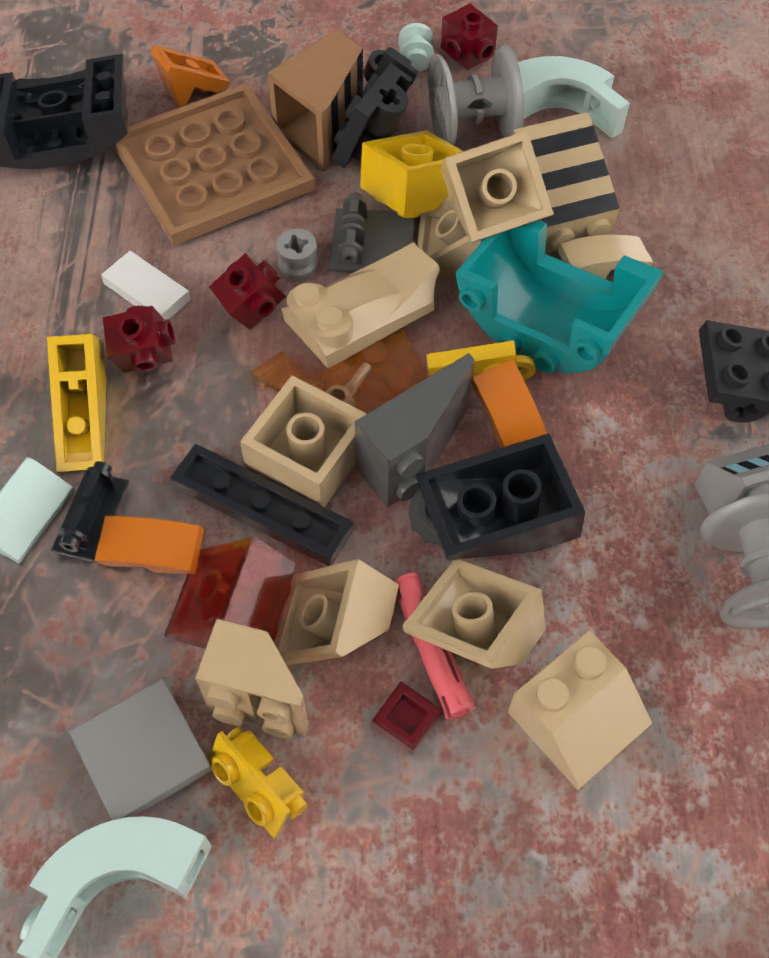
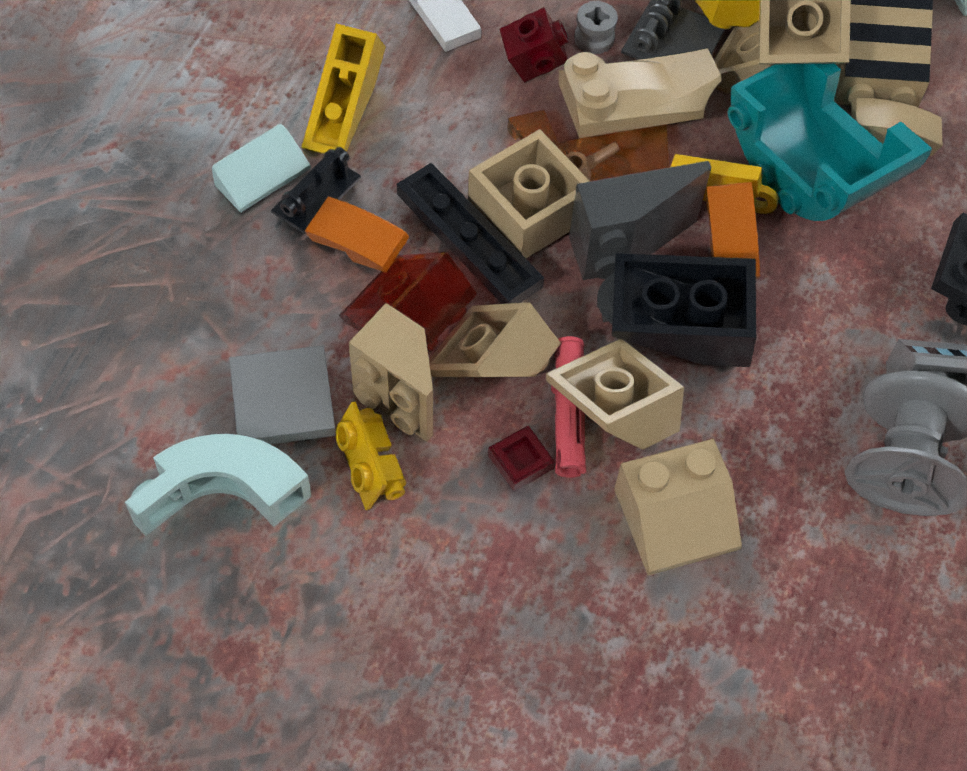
camera: 20 degrees right, 0 degrees up
dark red brick [102,305,176,373] -> none

